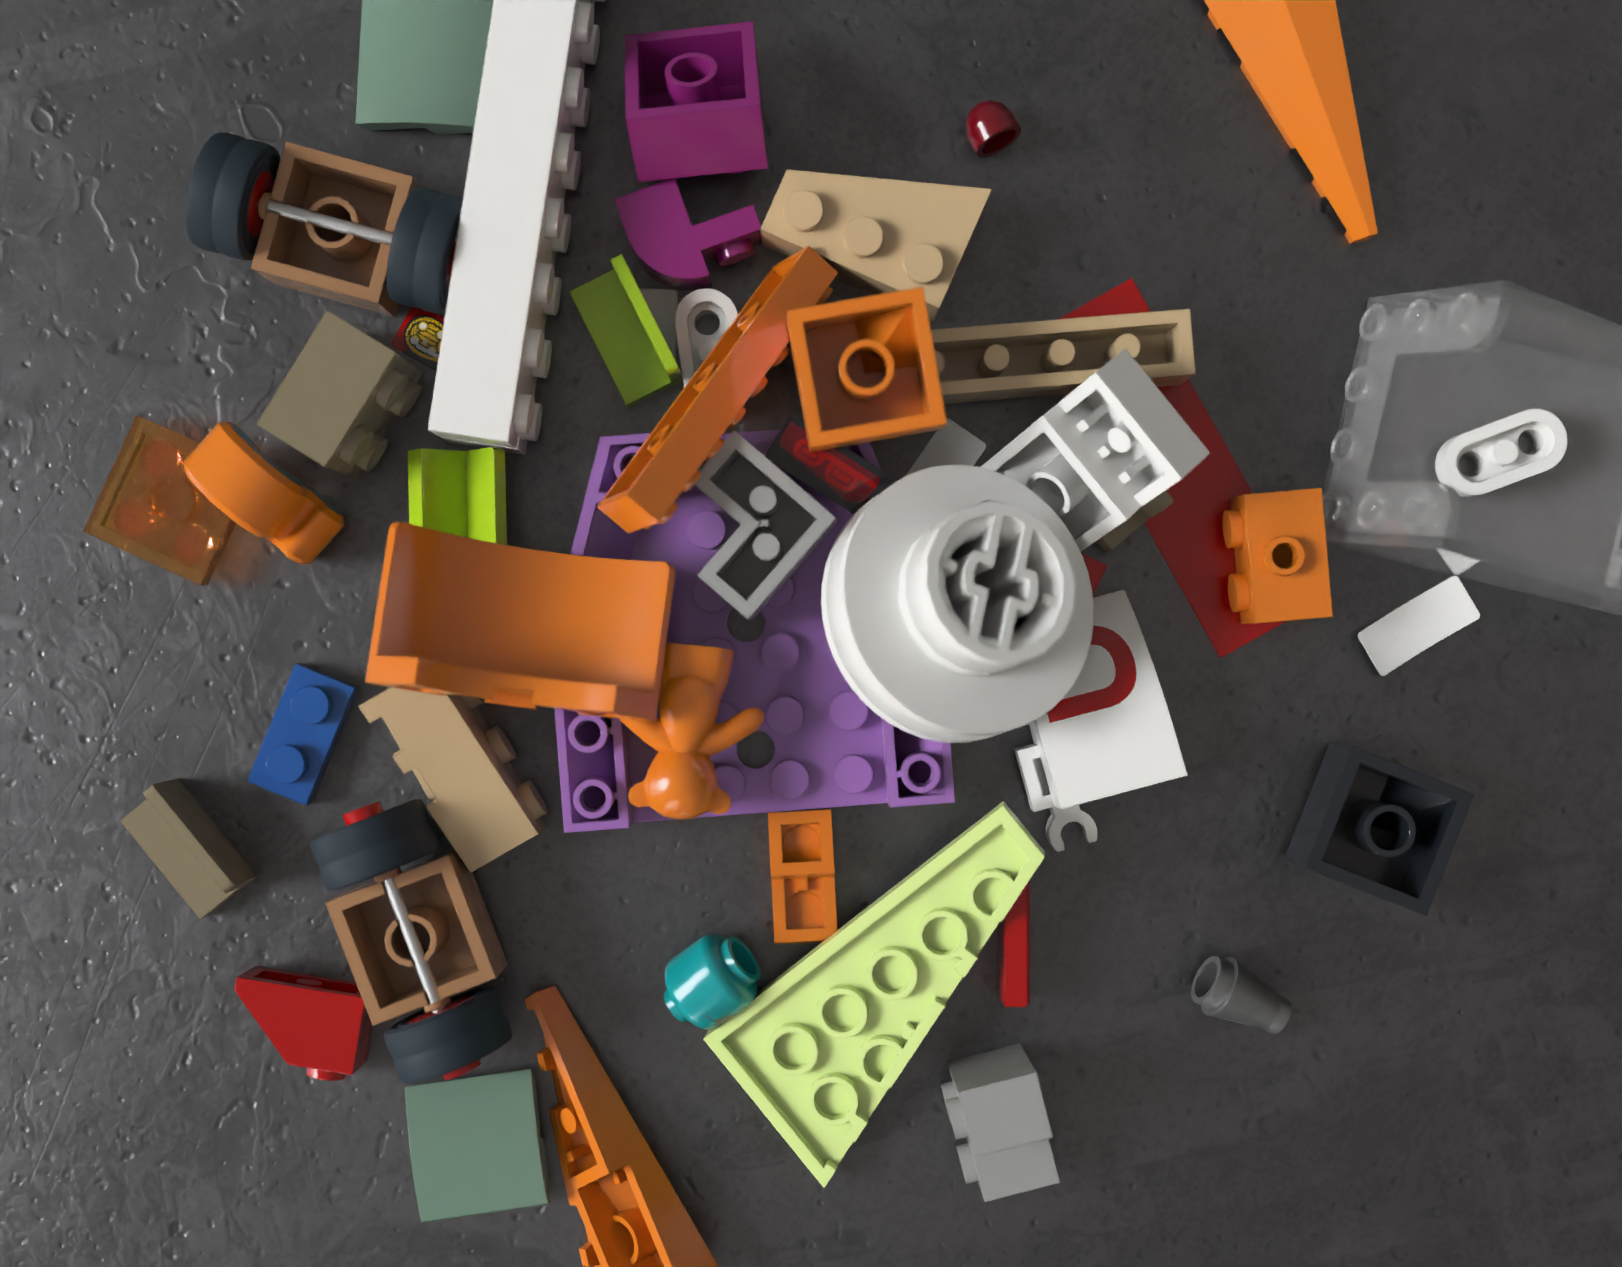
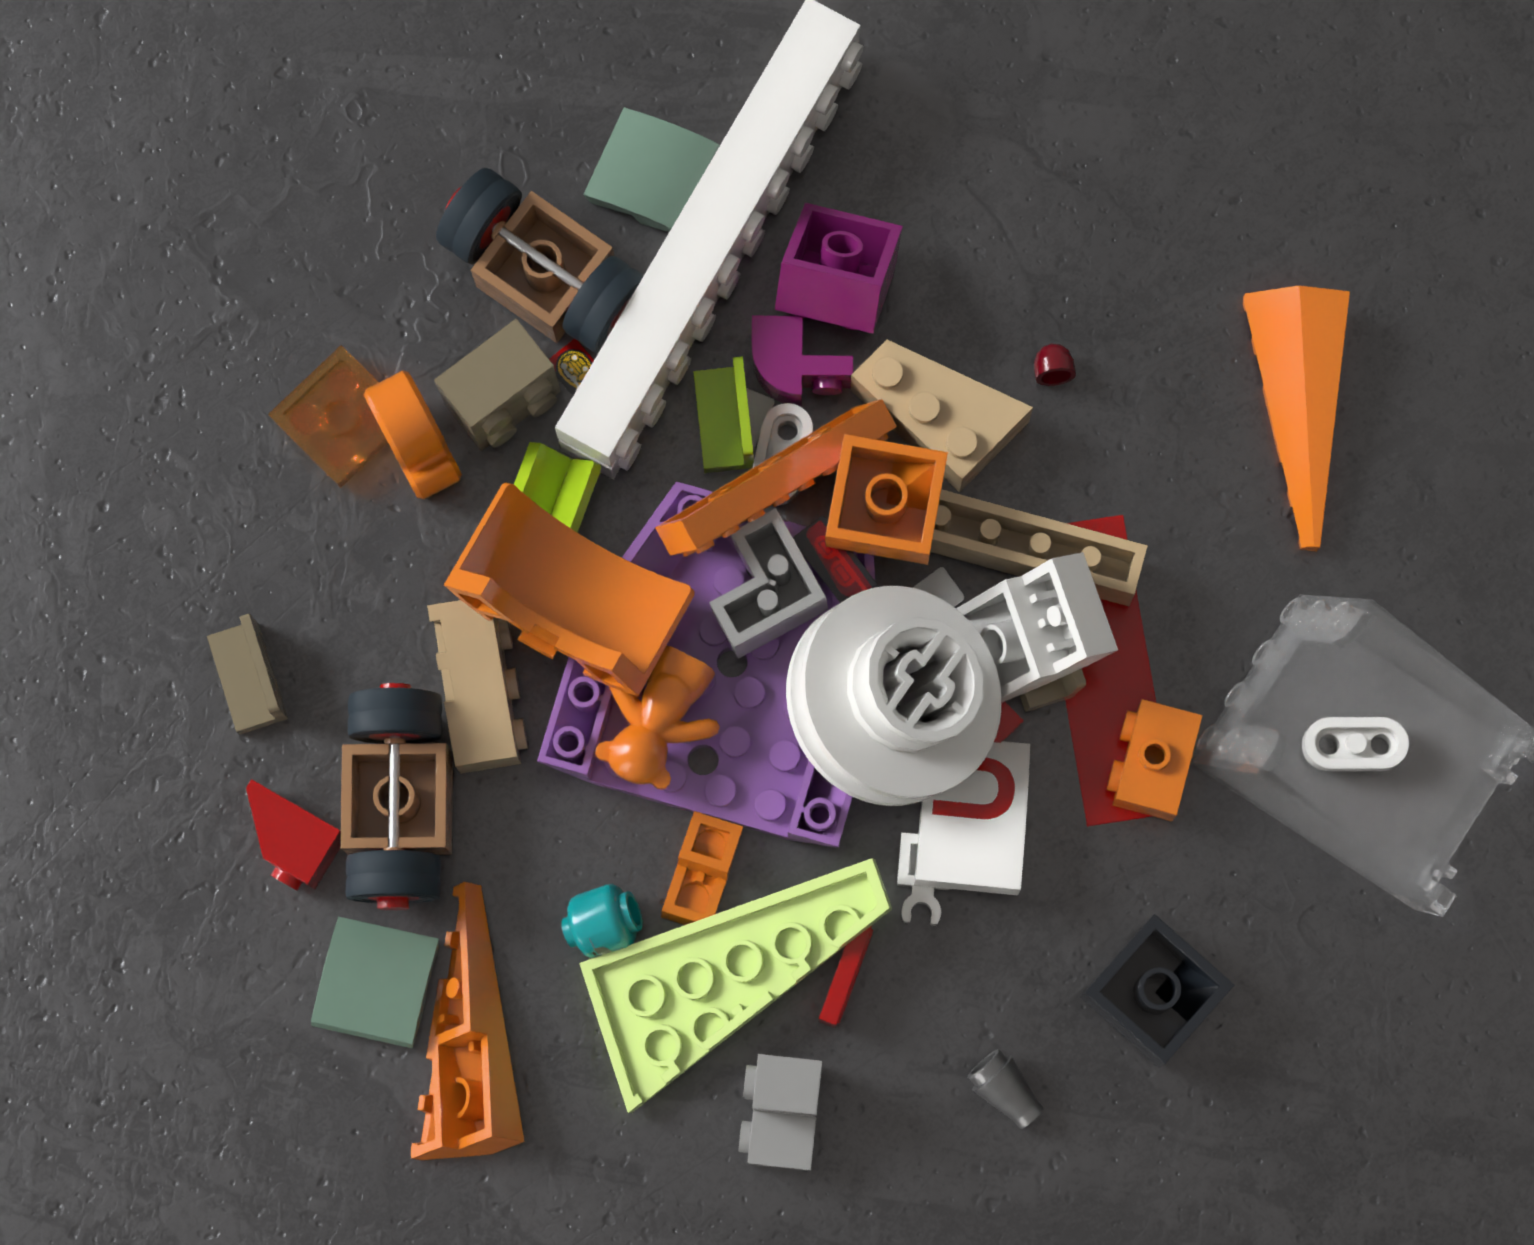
camera: 20 degrees right, 10 degrees down
blue plate [247,663,360,805] -> none
white sticker [1358,576,1480,676] -> none

